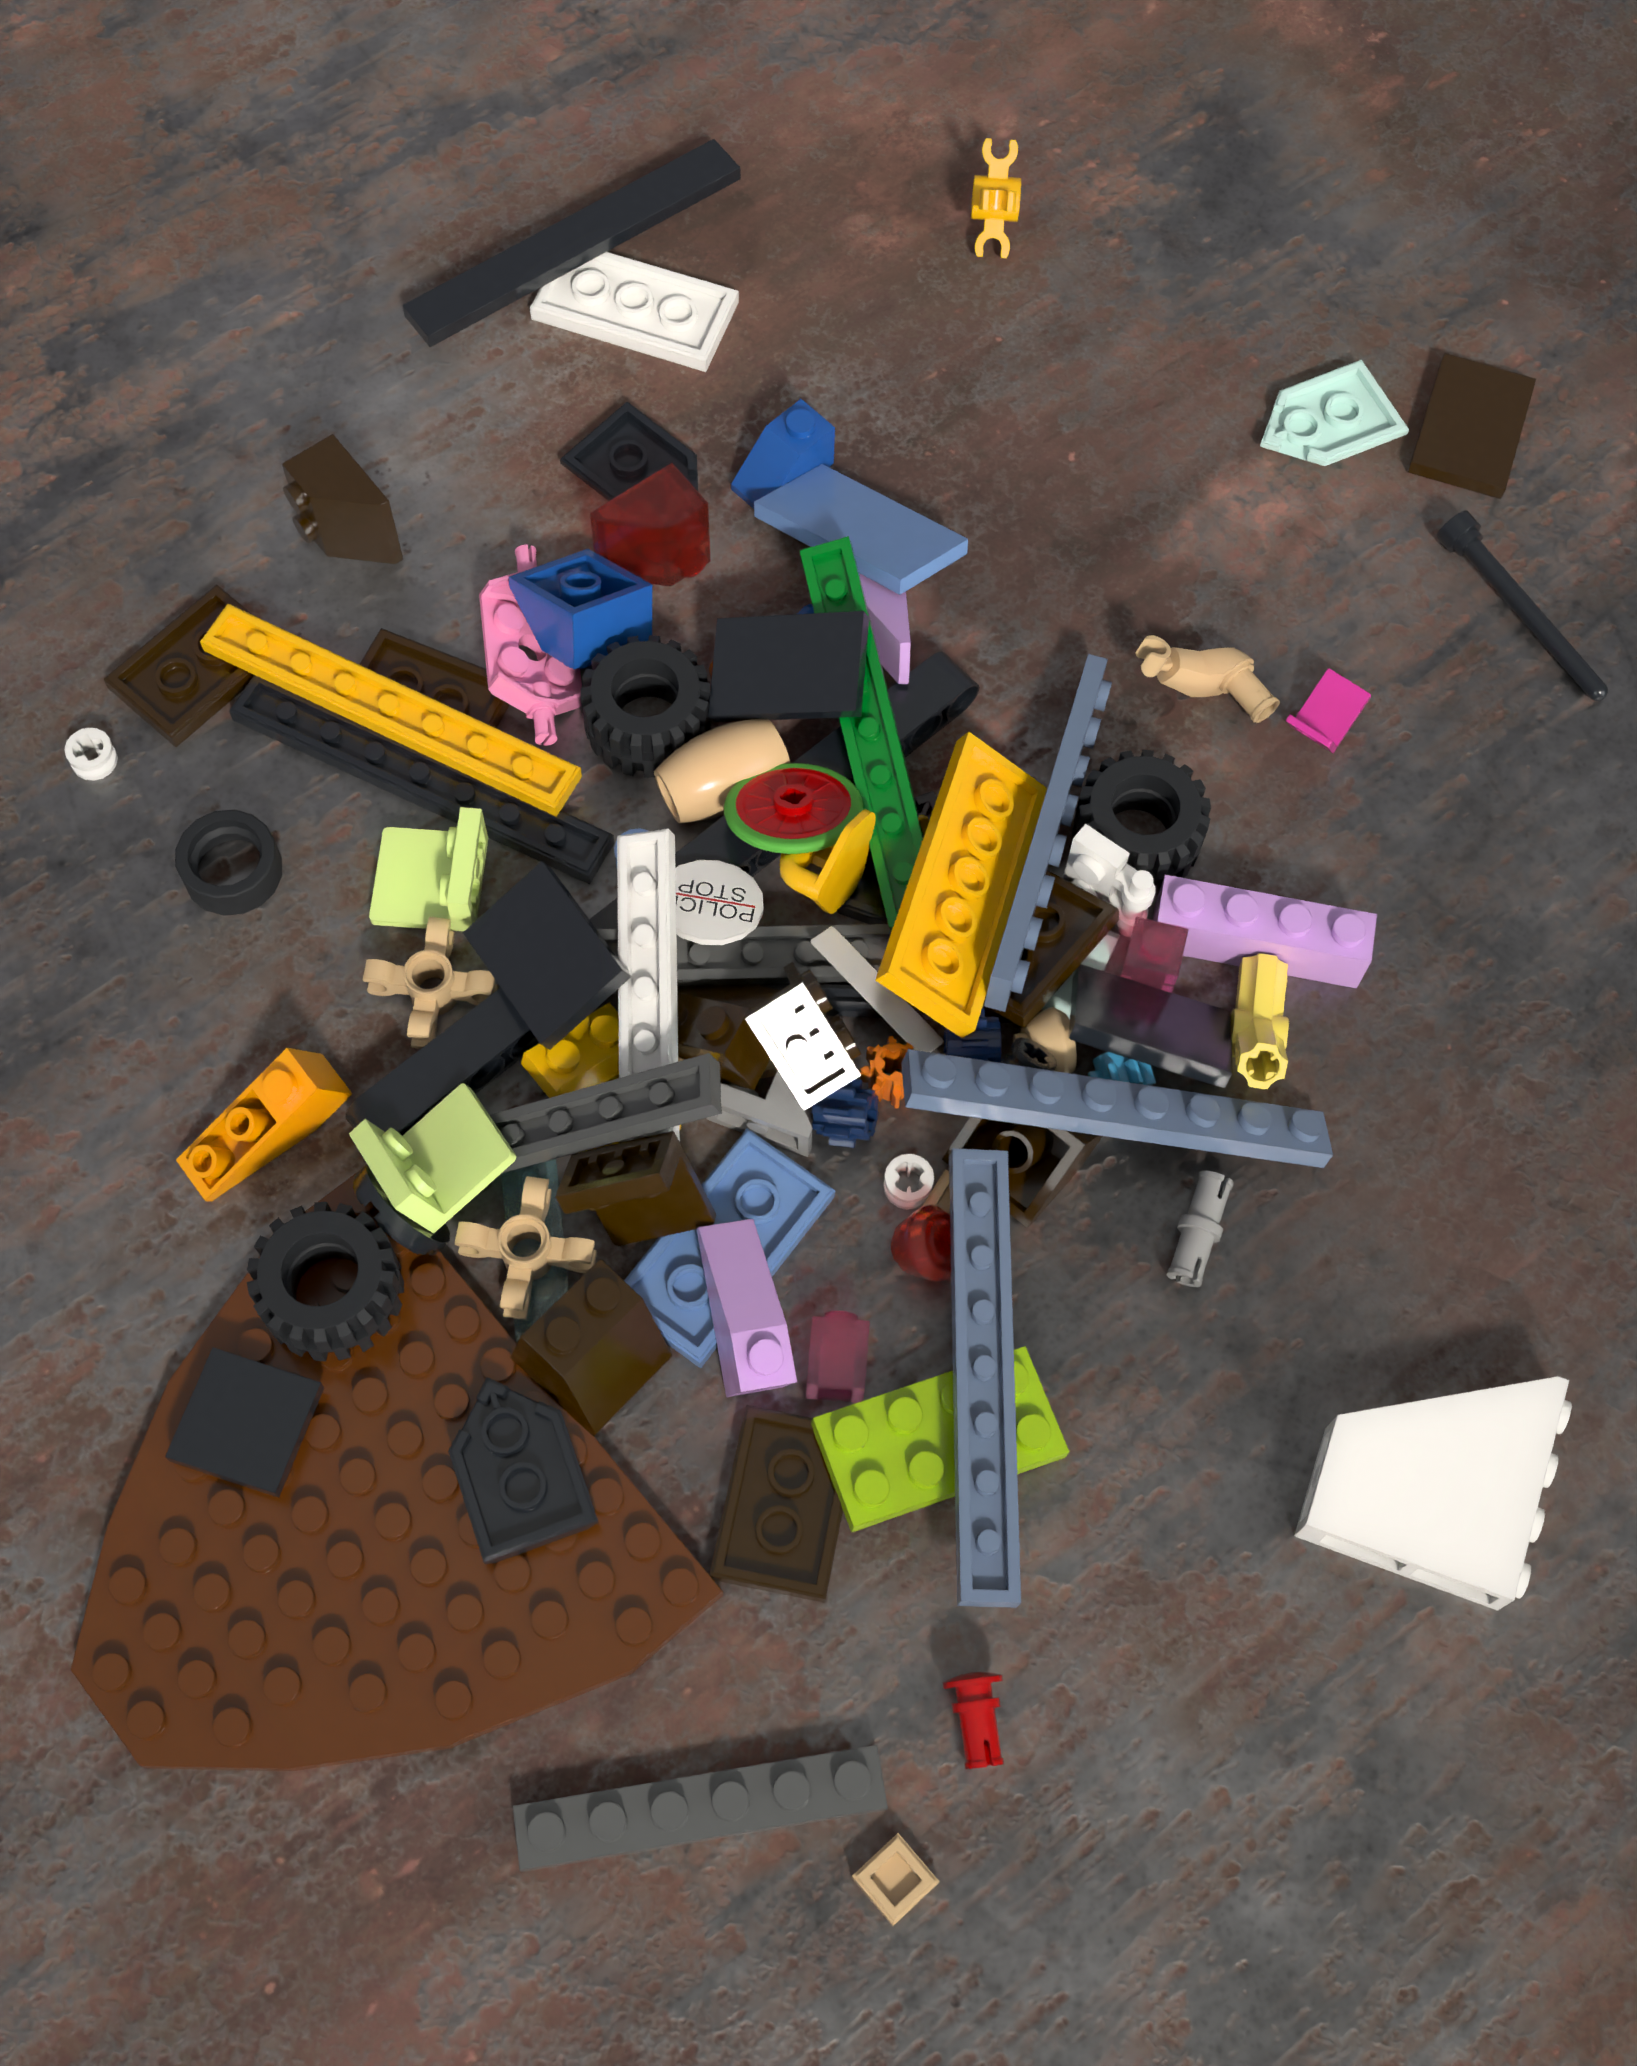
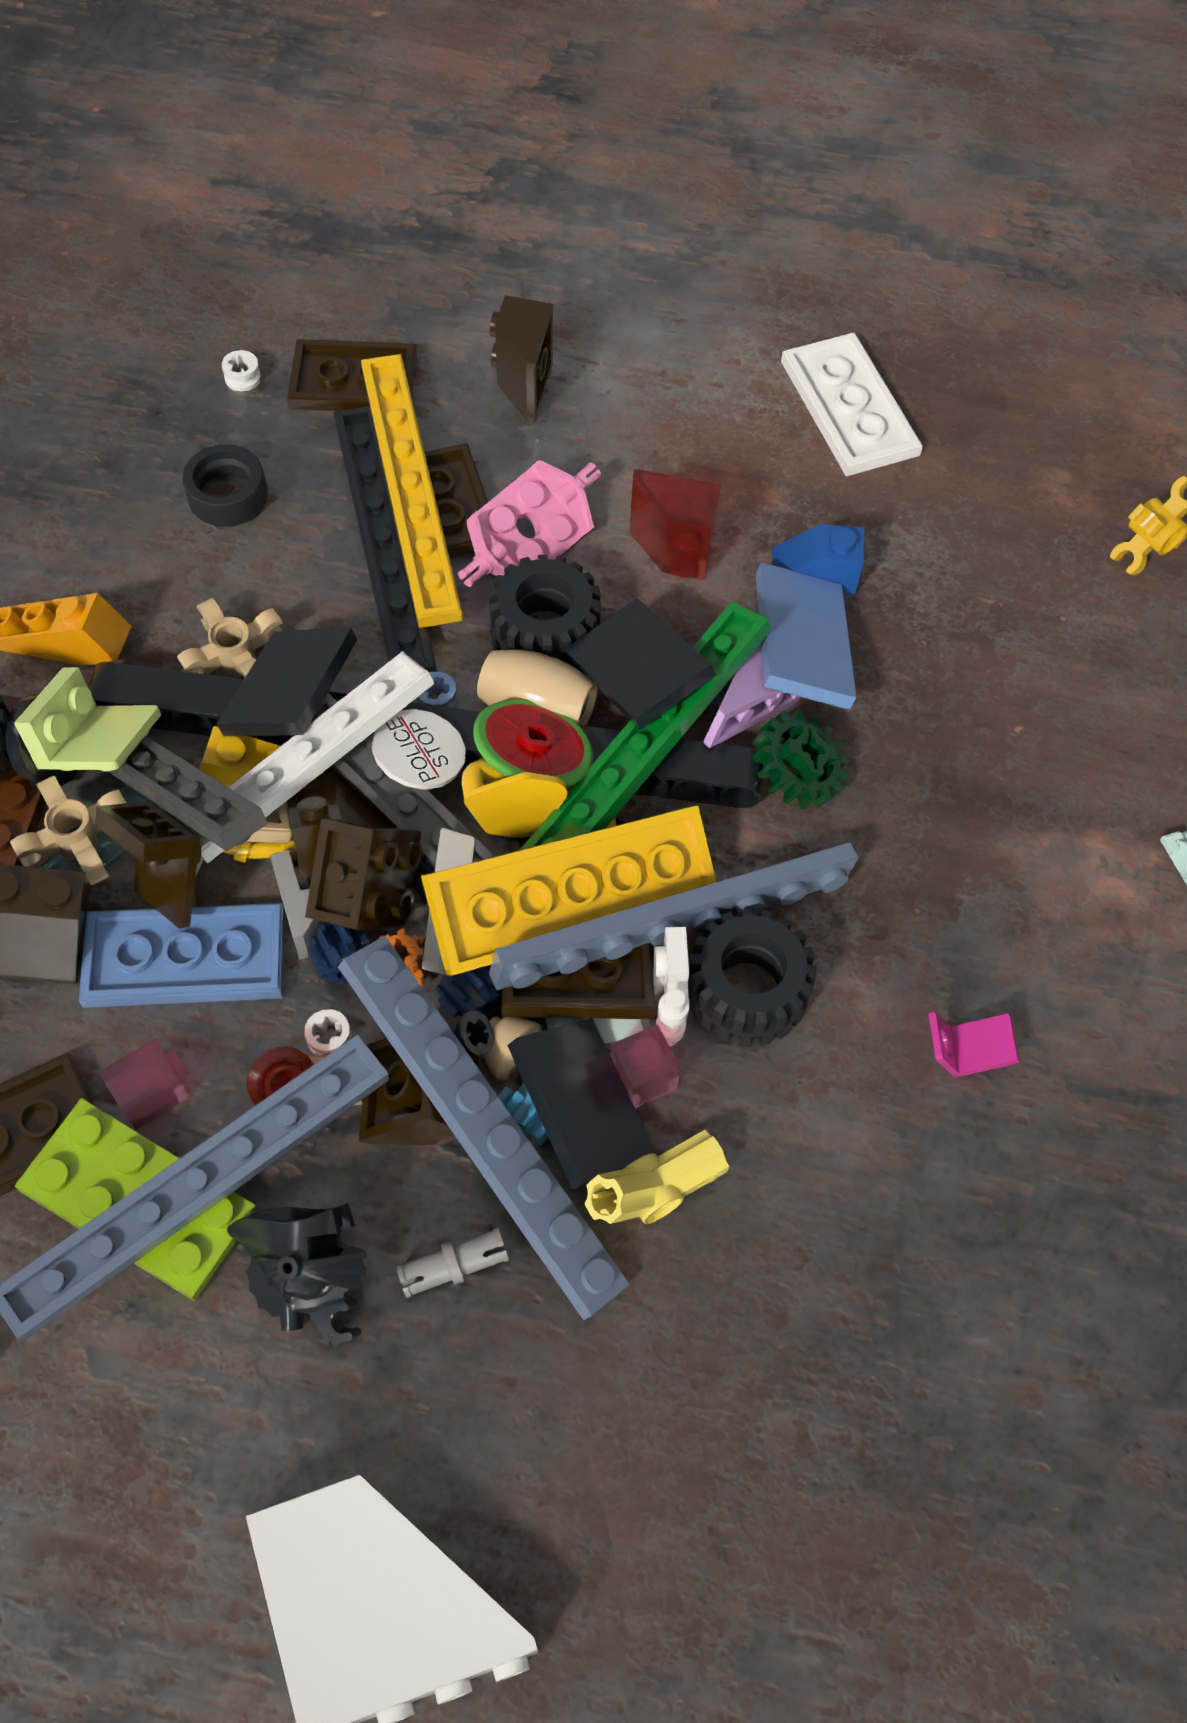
camera: 50 degrees right, 5 degrees down
yellowish green bracket [369,807,488,931] -> none
black tile [402,139,741,347] -> none
blue slope [509,549,653,670] -> none
black tile [560,402,699,518] -> none
lavender slope [696,1219,797,1397] -> none
tan arm [1135,635,1280,723] -> none
lavender brick [1148,875,1377,989] -> none
none -> black helmet [227,1203,367,1349]
none -> dark green gear [752,710,849,809]

